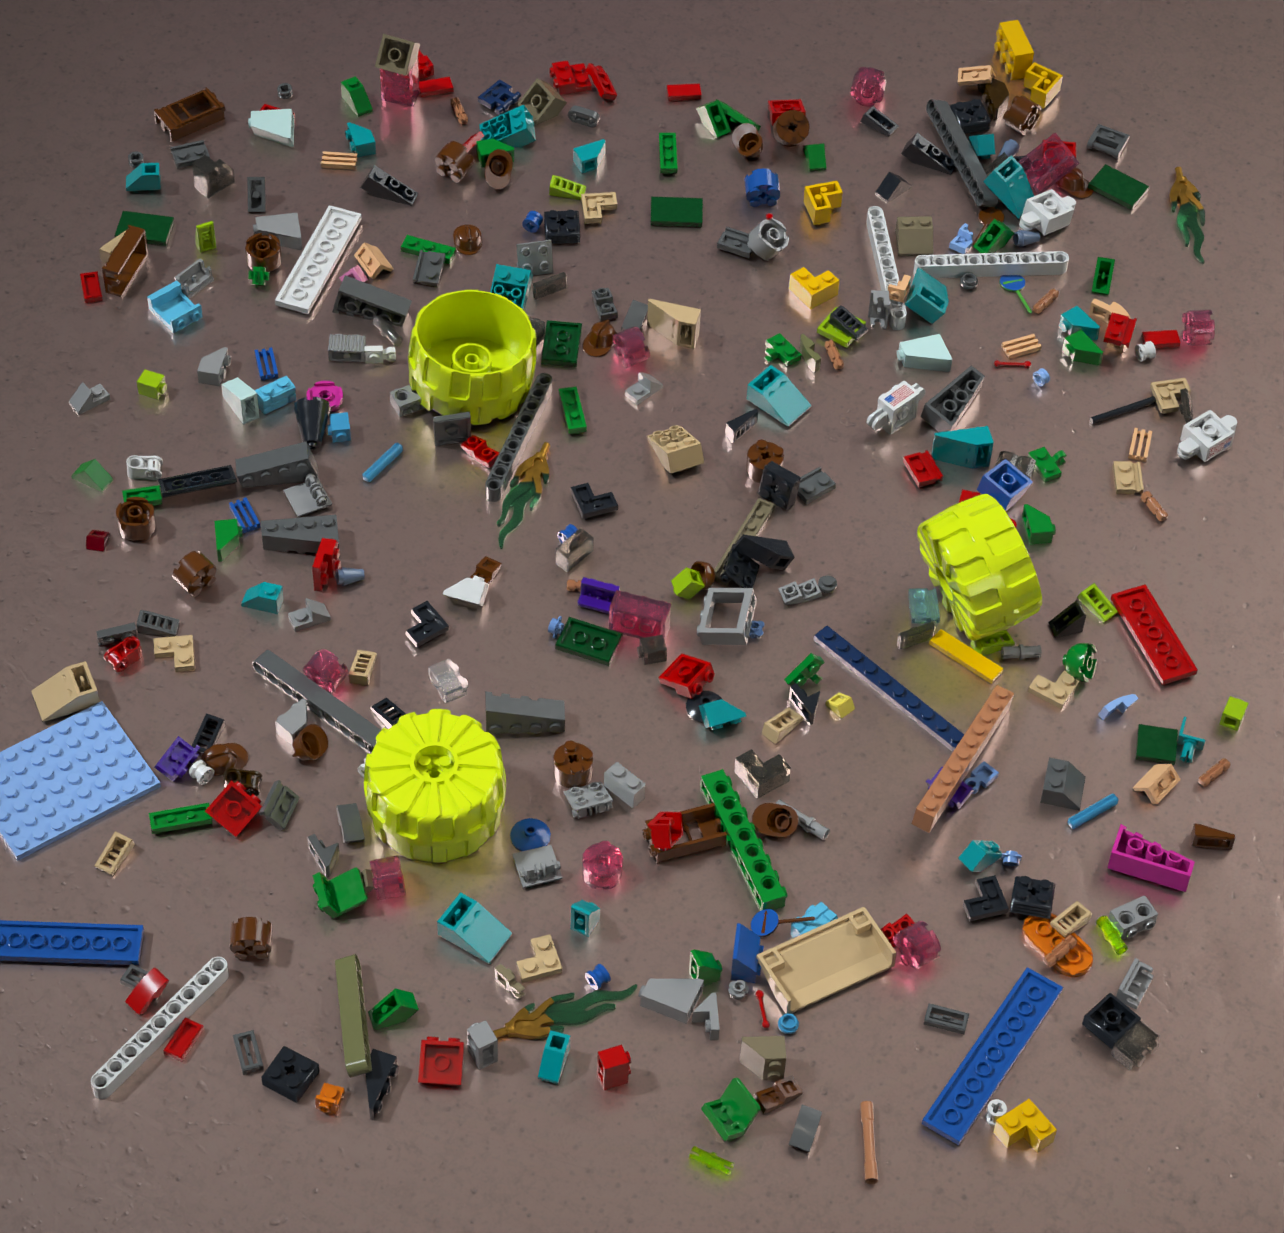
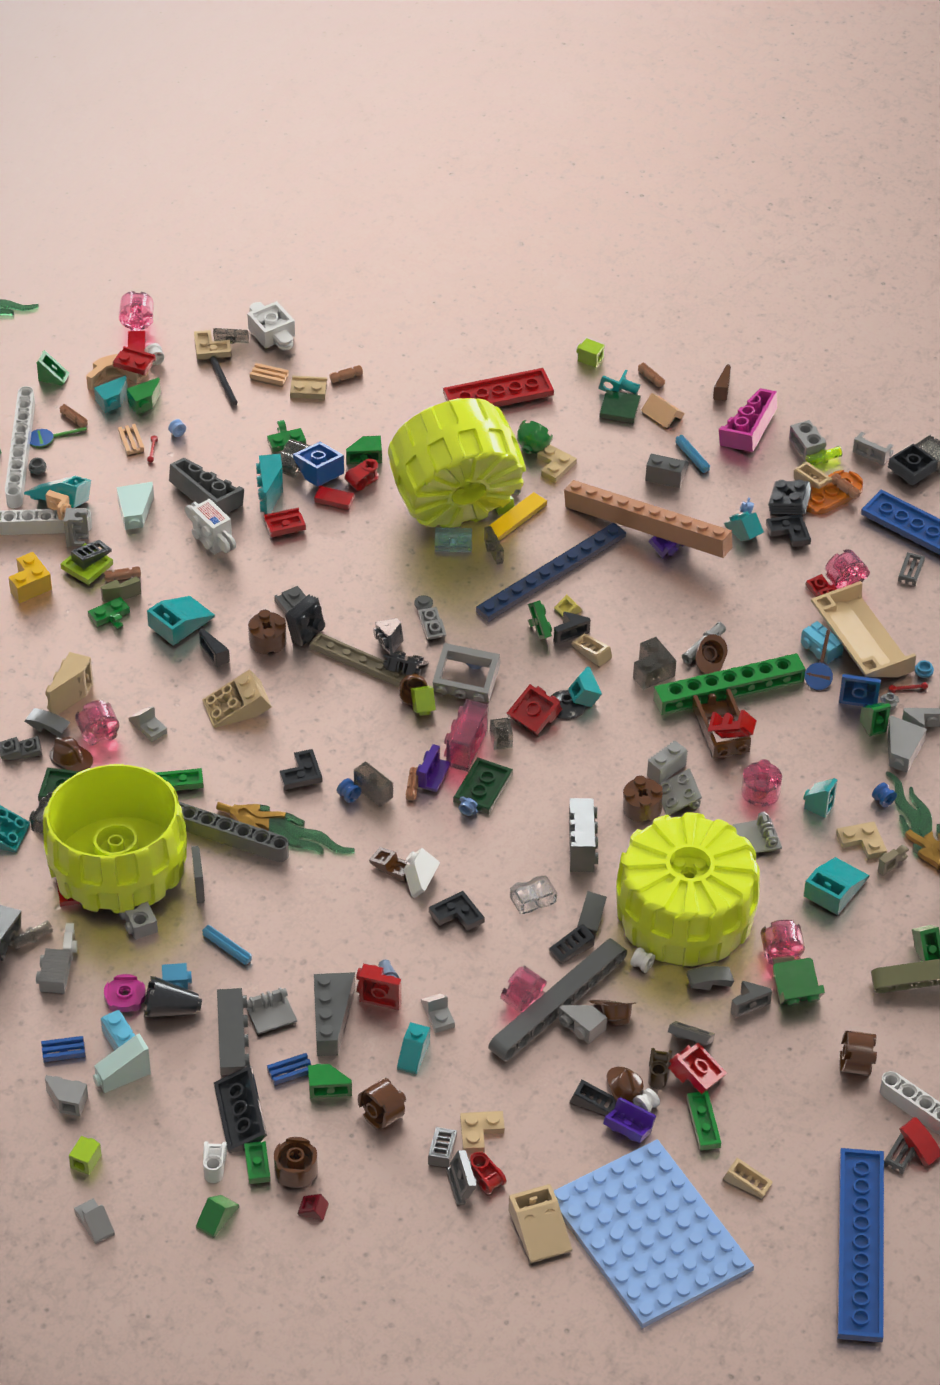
camera: 85 degrees left, 5 degrees down
tan slope [349,650,377,686] -> none
red slope [461,435,500,468] -> none
light blue slope [1098,694,1139,720] -> none

